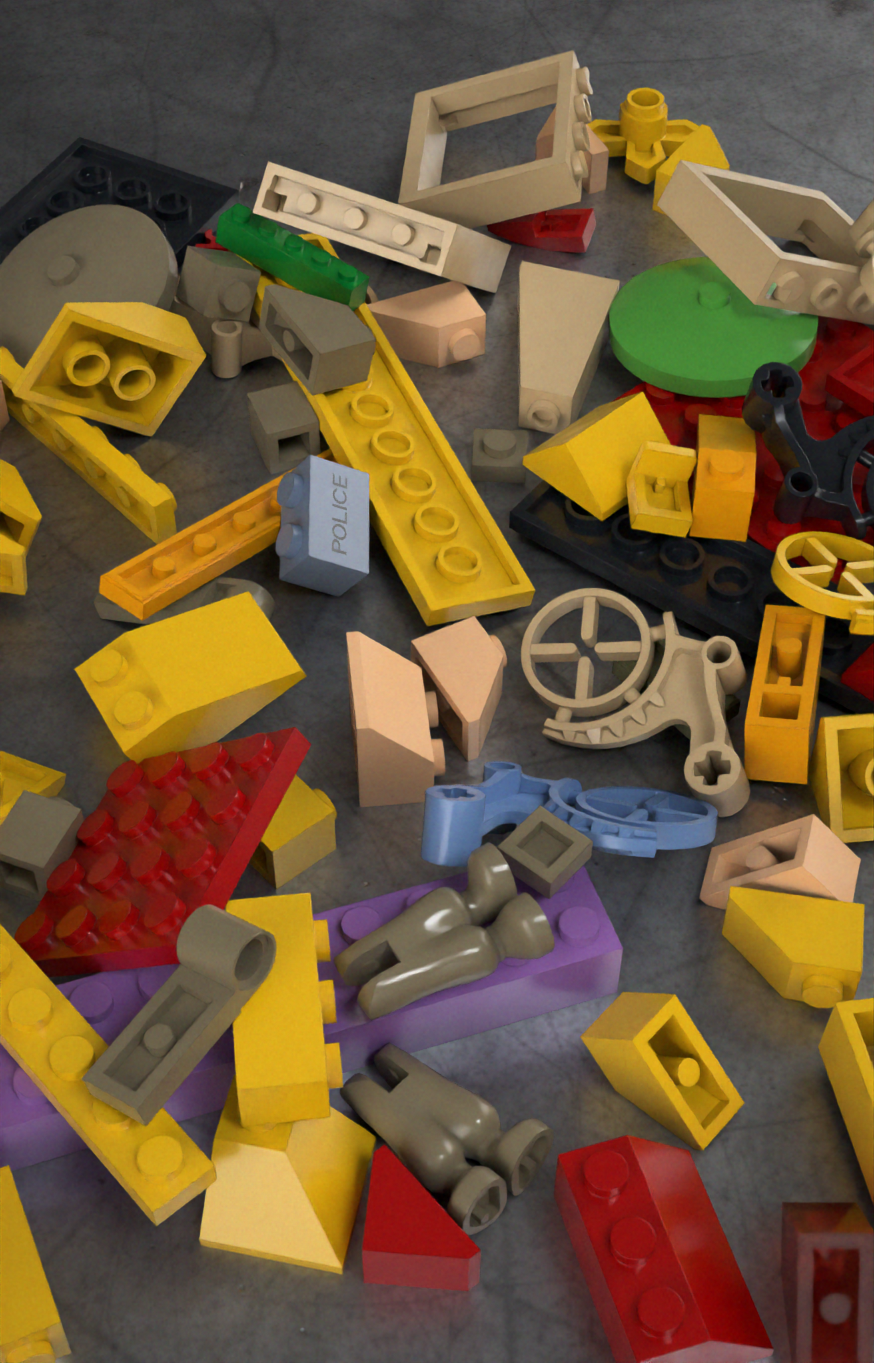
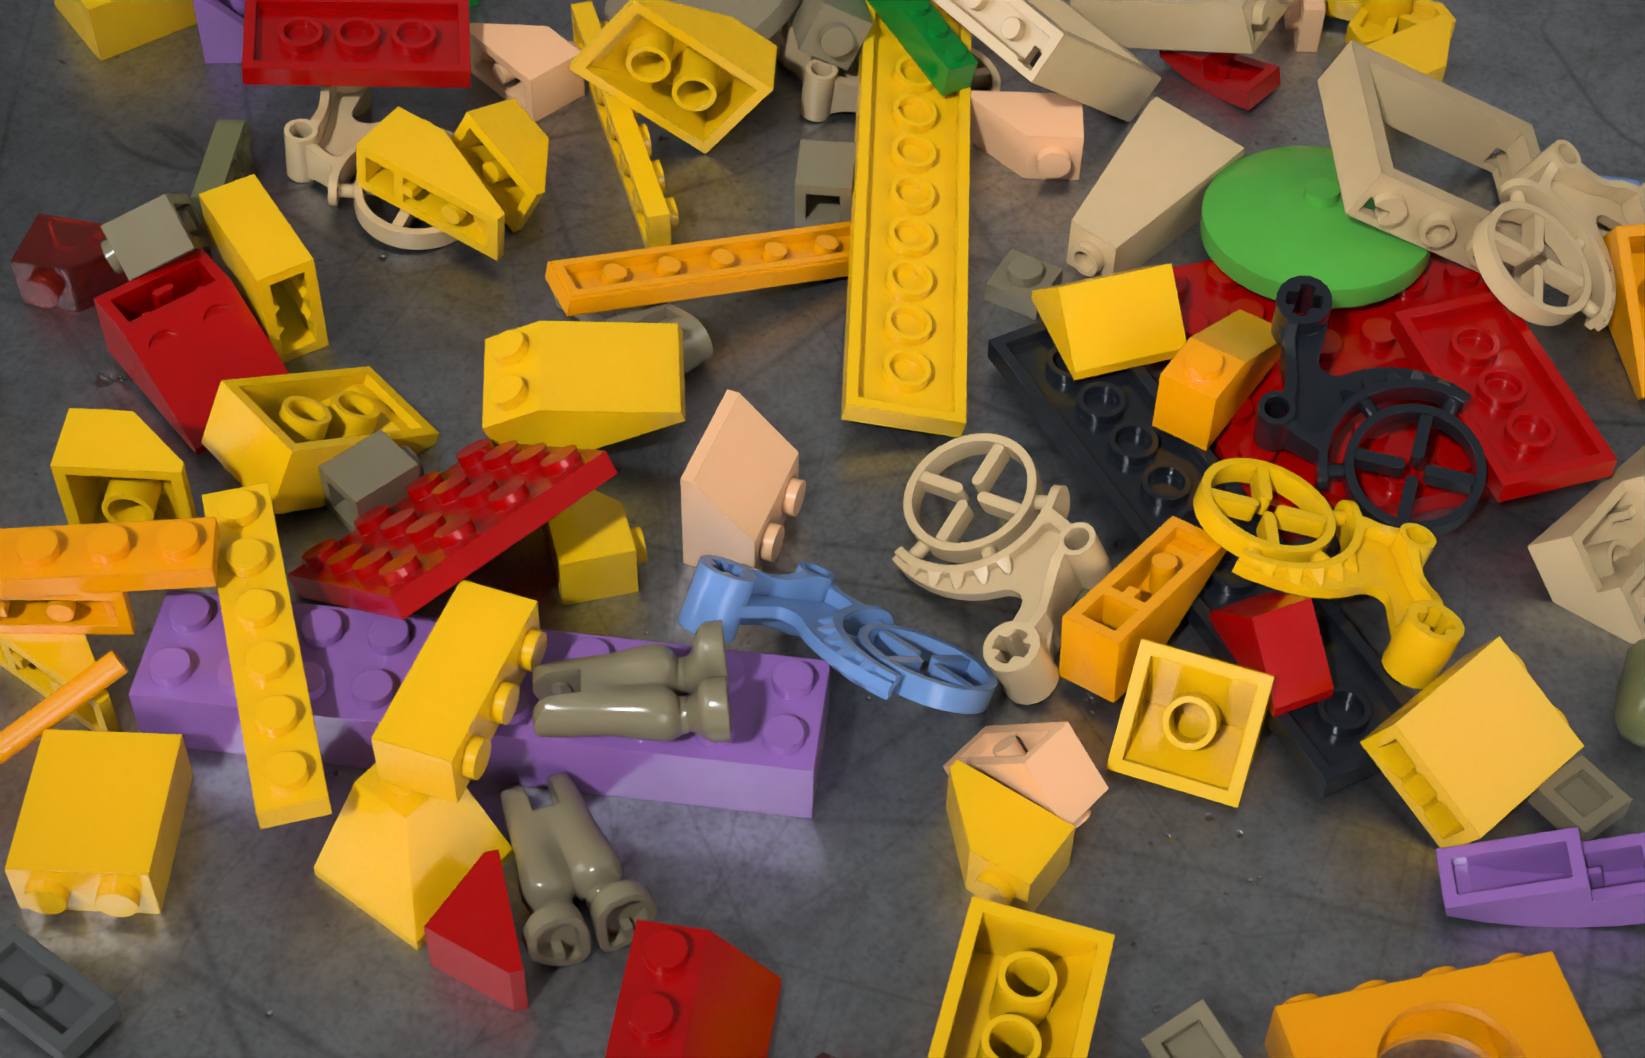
camera: 25 degrees right, 0 degrees up
dark tan plate [82,905,277,1126] -> none
dark tan slope [258,284,376,396] -> none
brick [276,454,369,597] -> none
light nougat slope [411,616,507,762] -> none
dark tan plate [497,806,593,899] -> none
yellow slope [580,992,745,1151] -> none
yellow bracket [626,441,697,538] -> none

